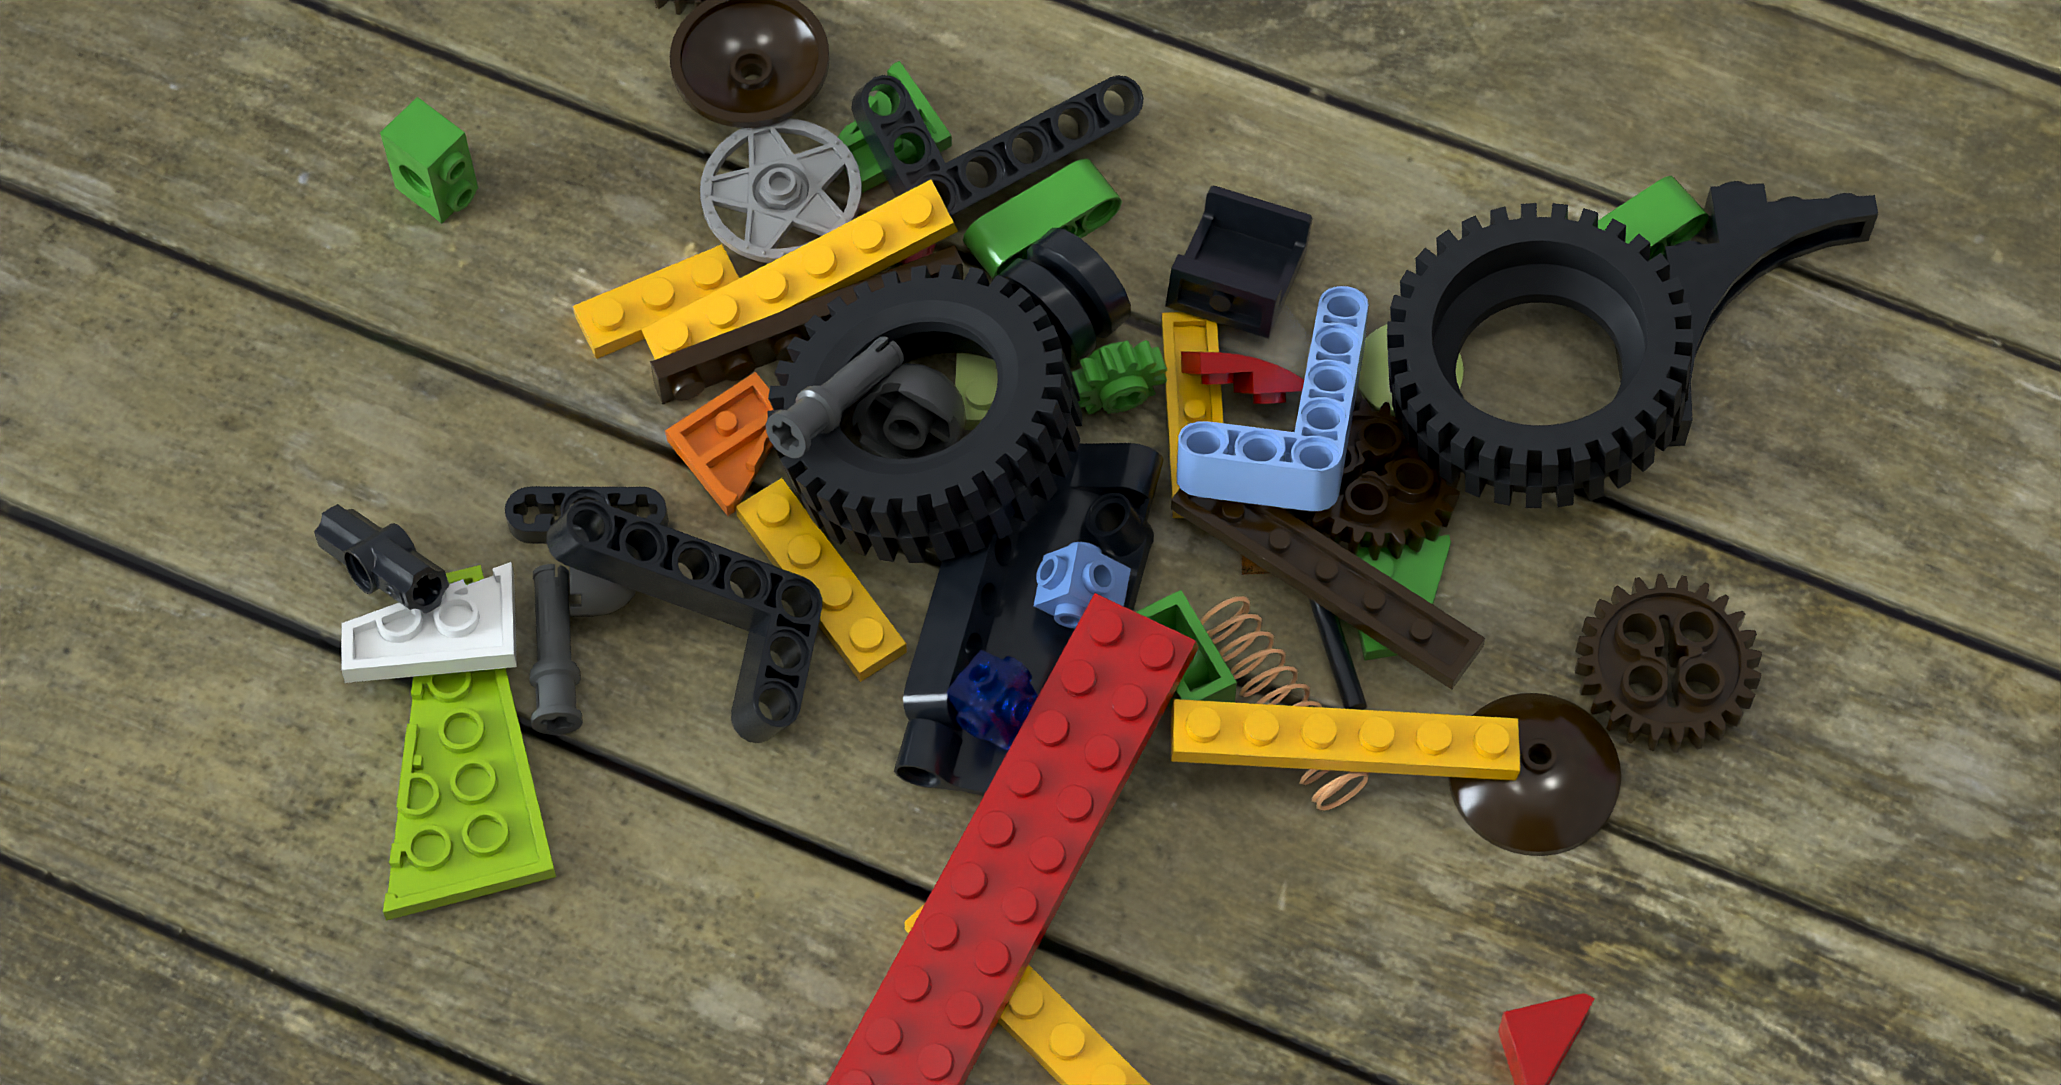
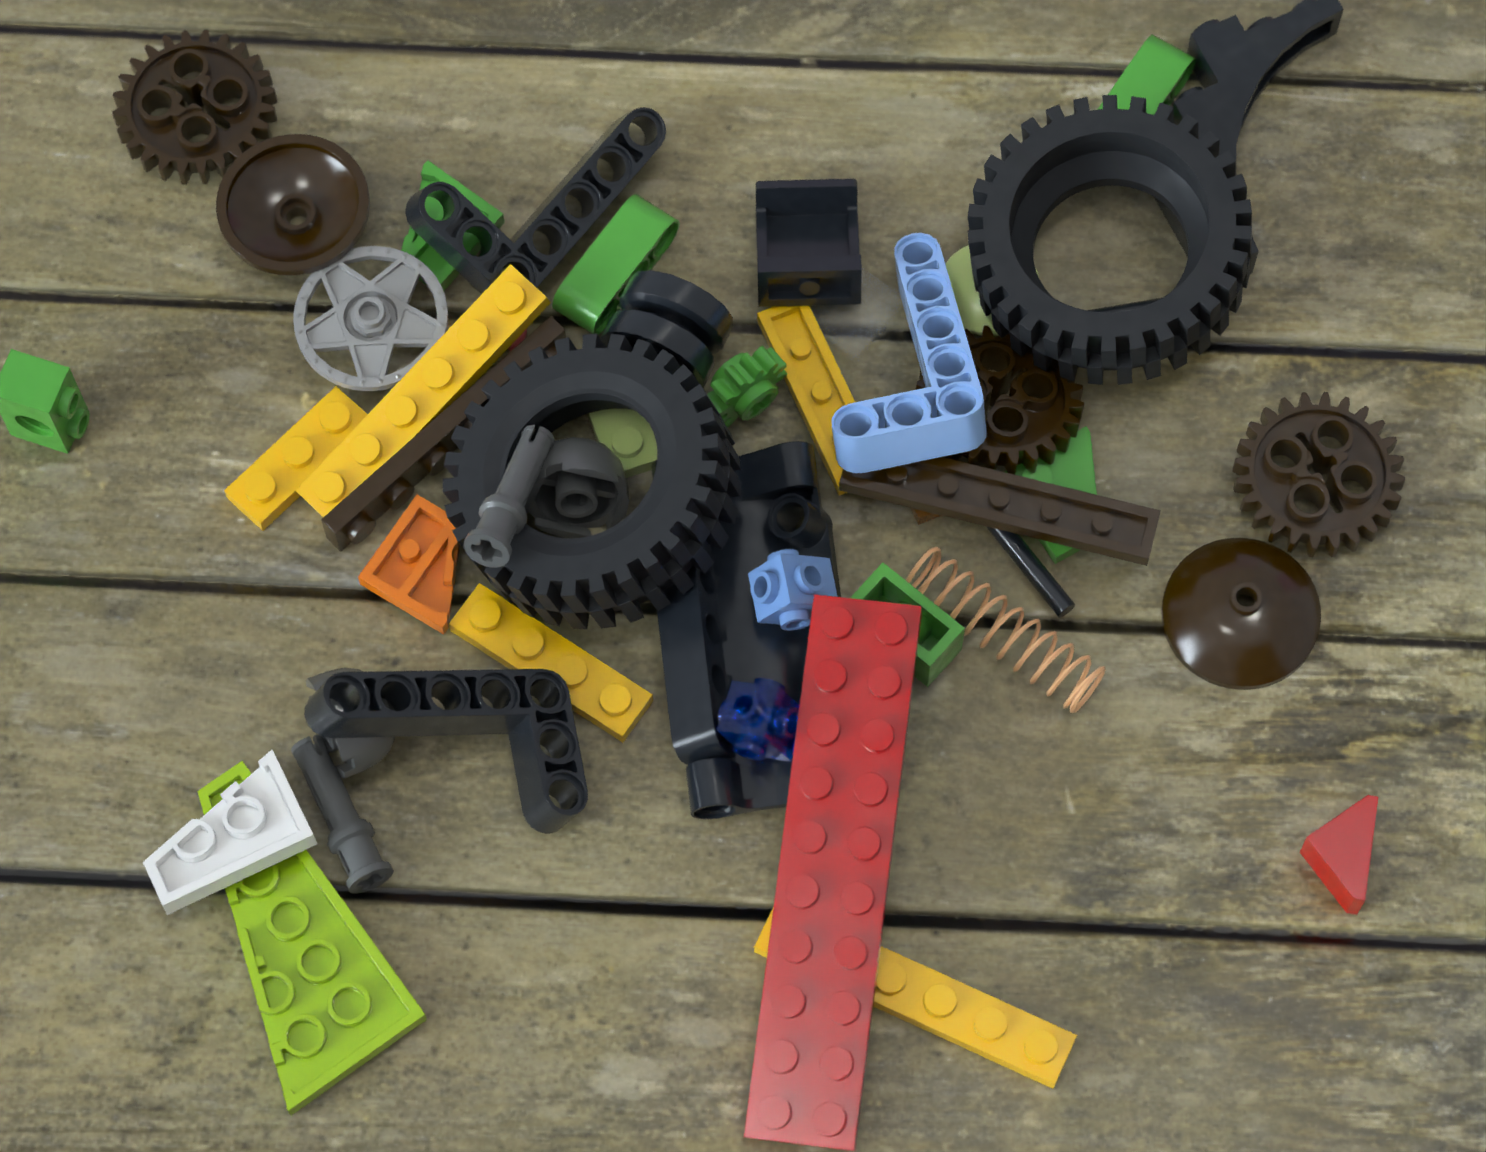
camera: 20 degrees left, 5 degrees up
black piece [314,504,449,614] -> none
black beam [505,486,669,544] -> none
yellow plate [1171,699,1520,780] -> none
red slope [1181,351,1304,404] -> none

